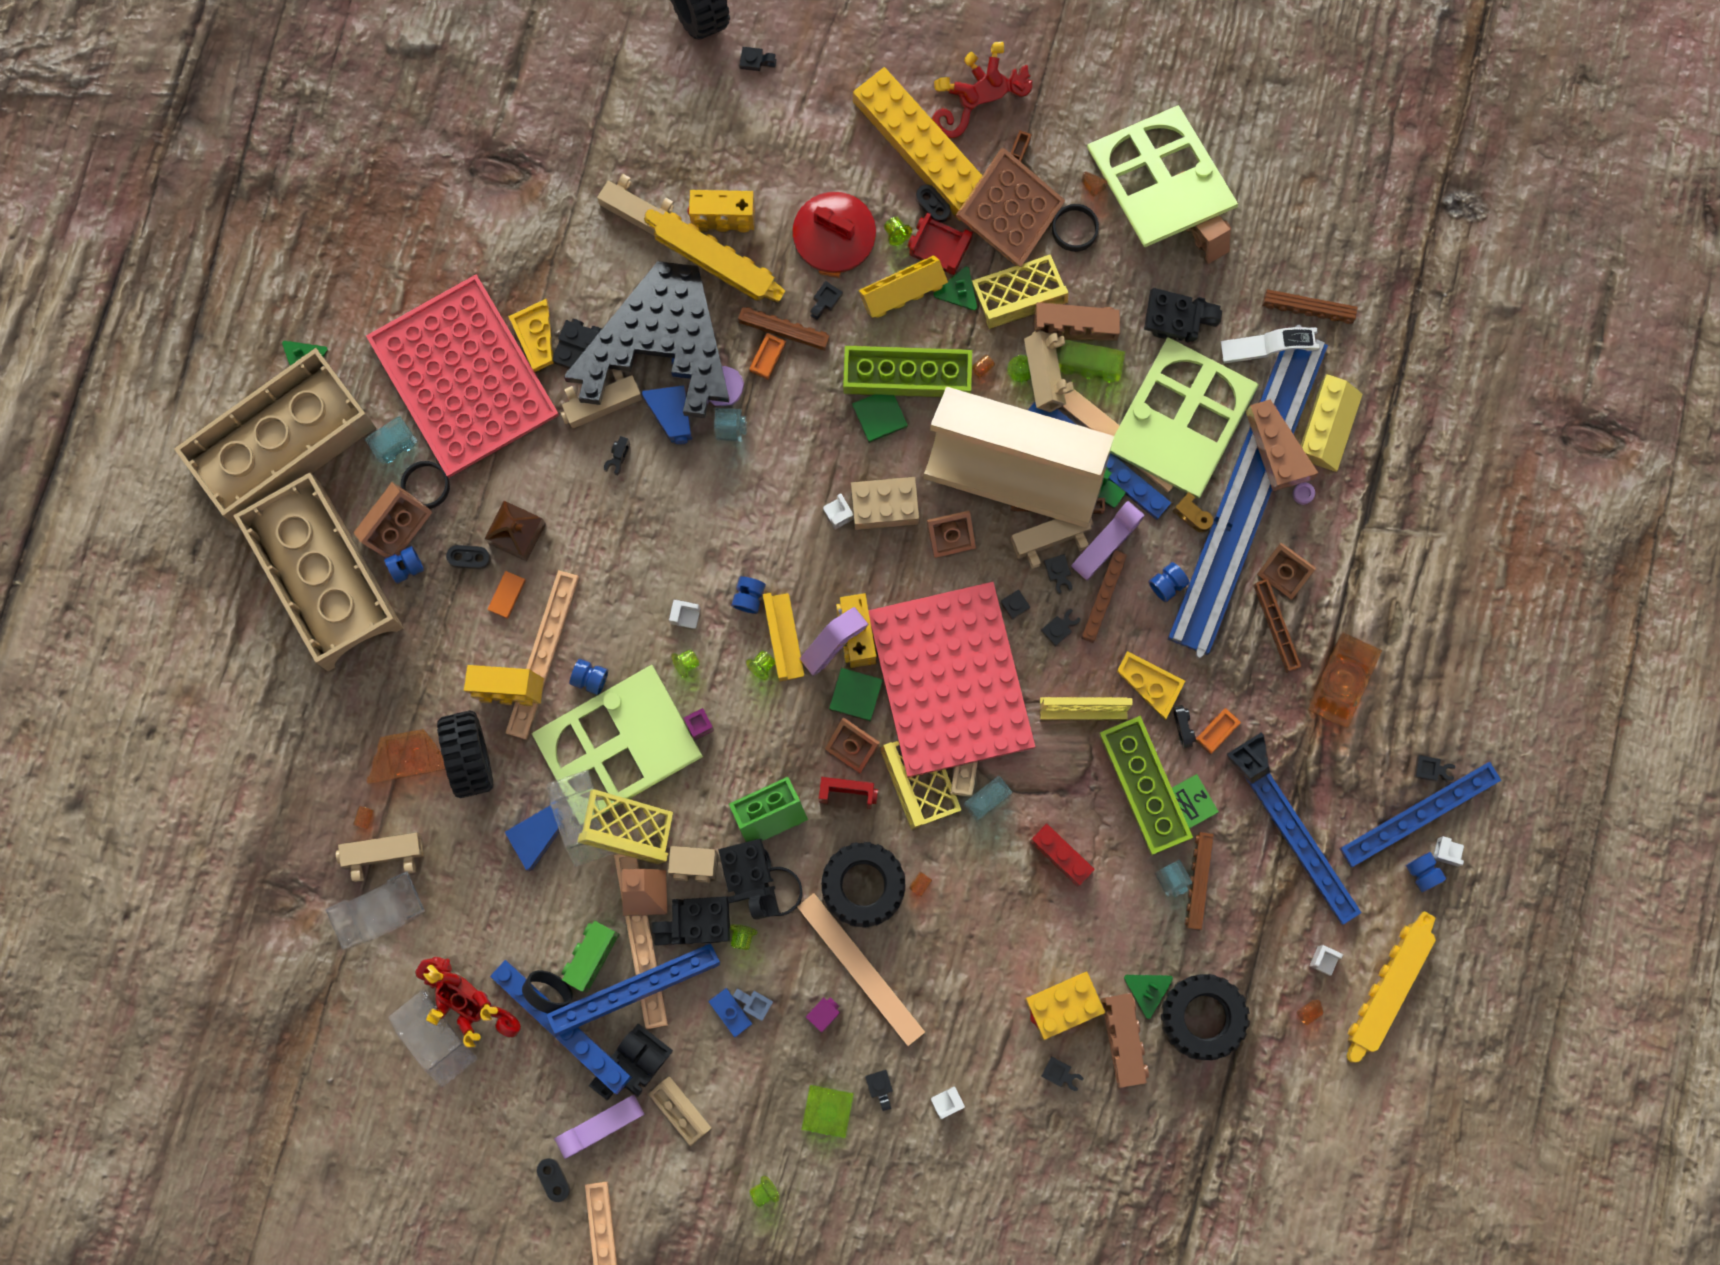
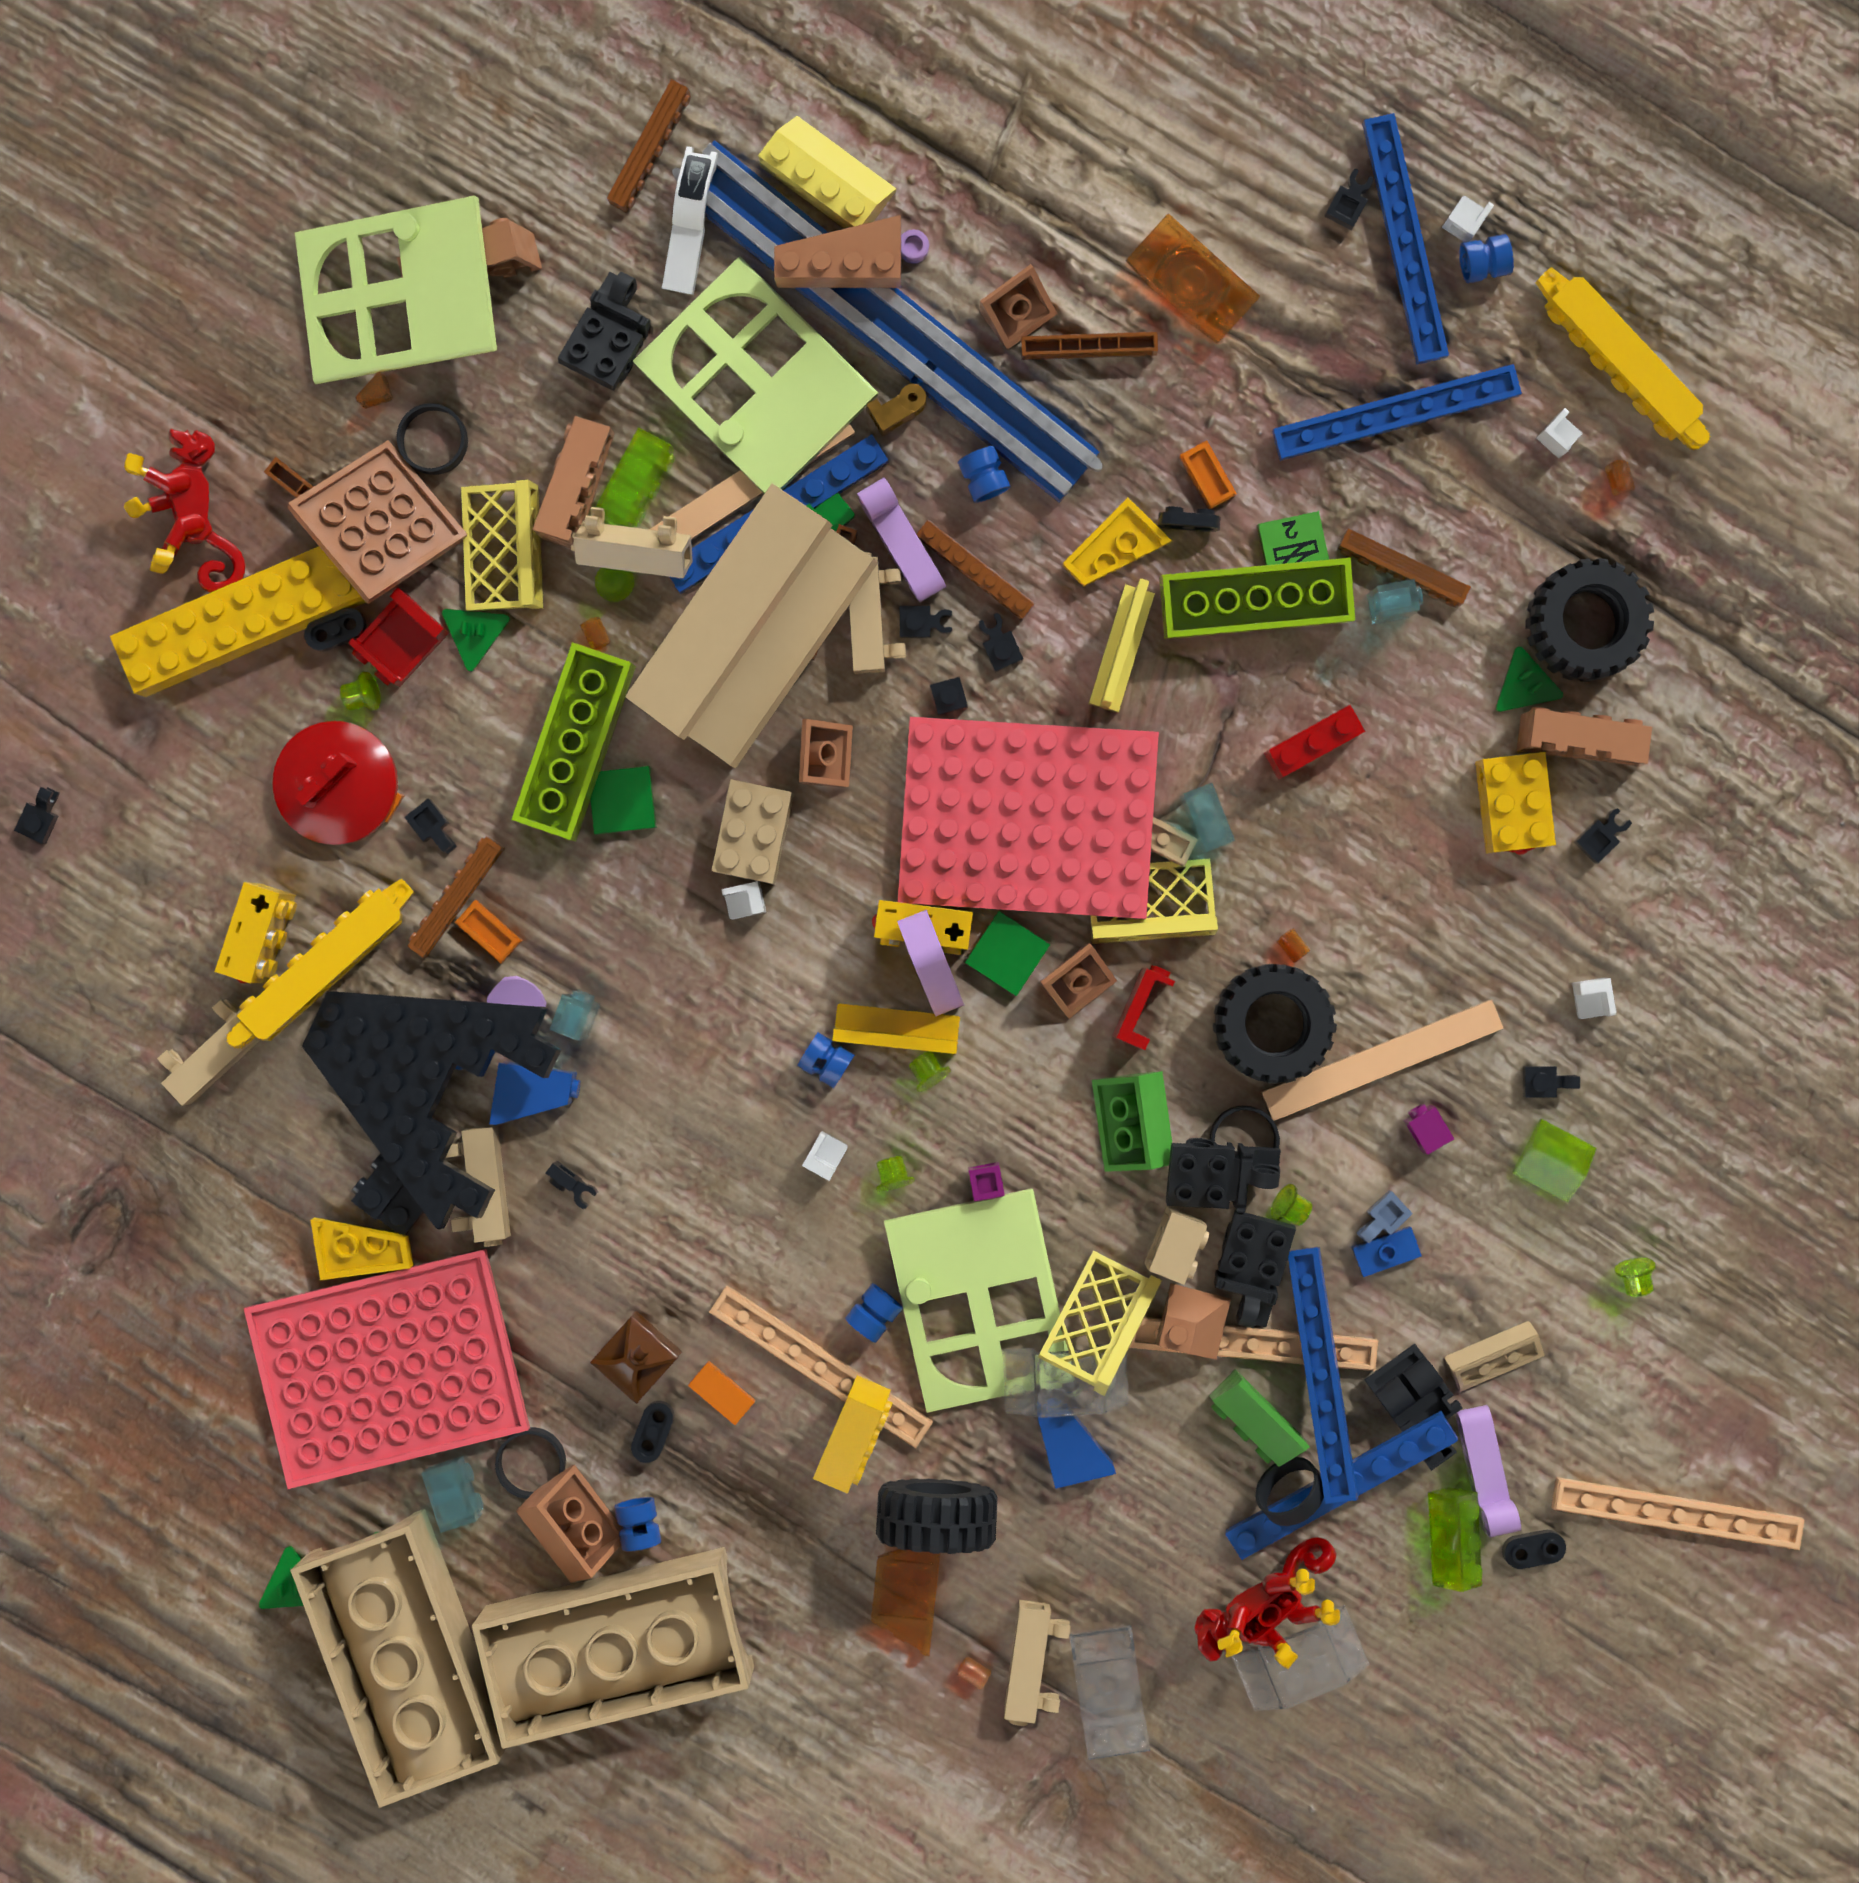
camera: 75 degrees left, 10 degrees up
yellow brick [858,255,948,318] -> none
black wing [1227,732,1270,784] -> none
none -> clear neon green brick [1428,1487,1482,1592]

